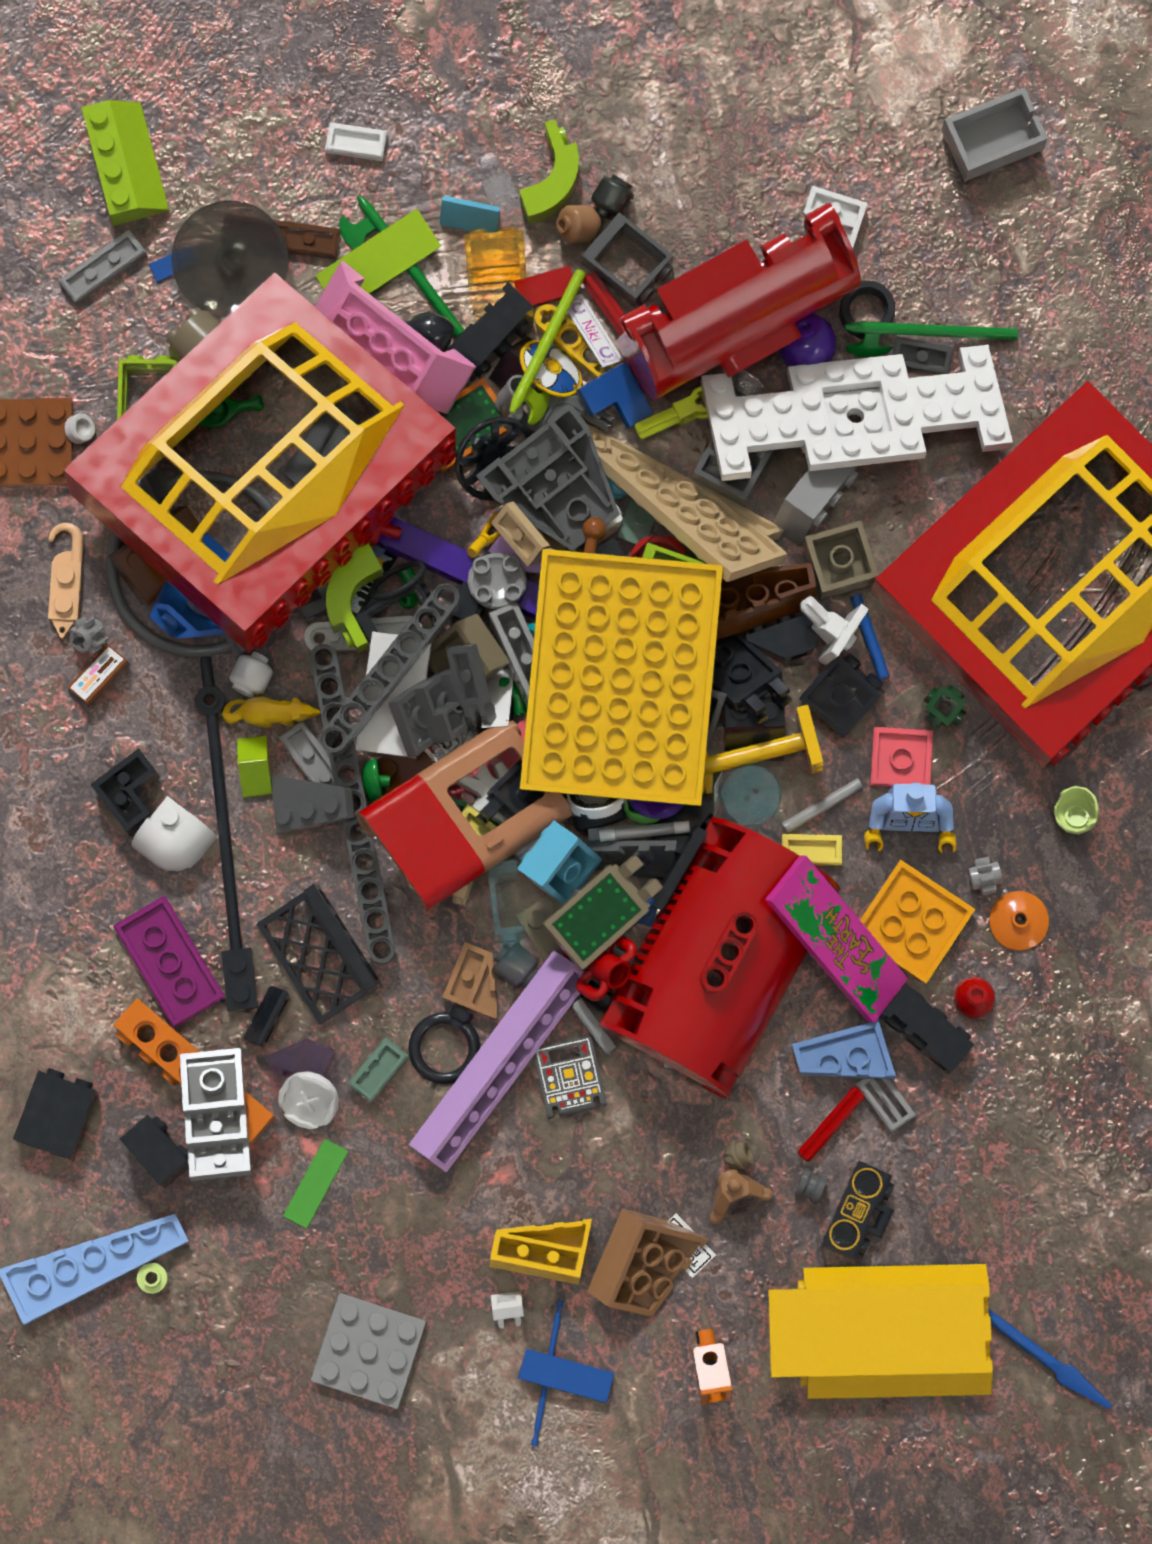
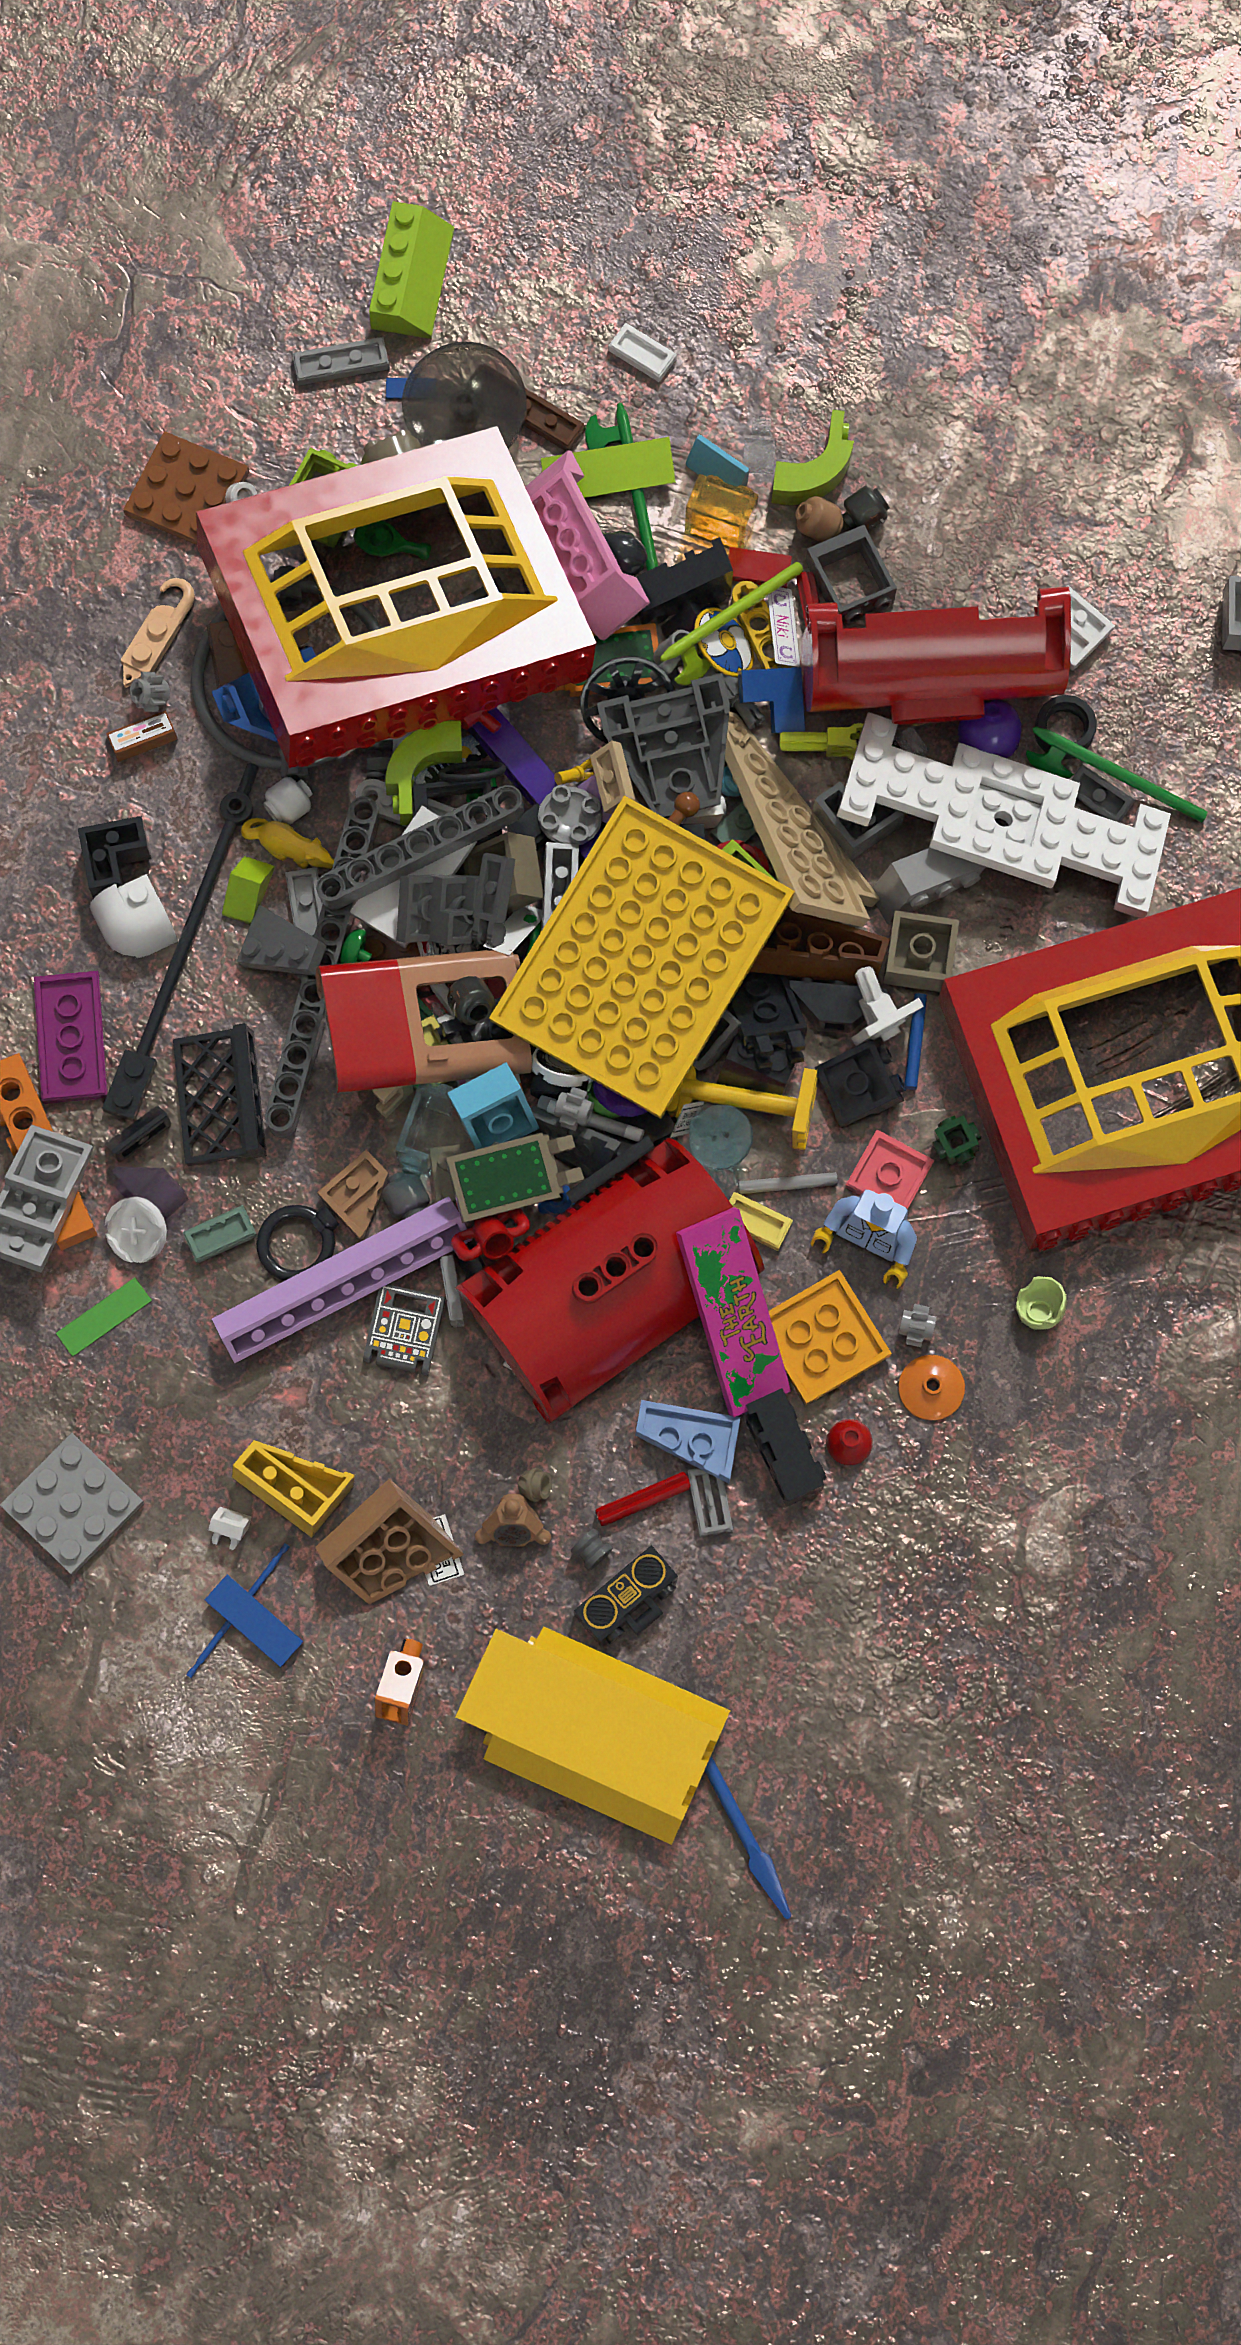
camera: 25 degrees right, 5 degrees down
none -> pearl dark grey head [447,976,495,1025]
none -> light grey gear [554,1087,594,1131]

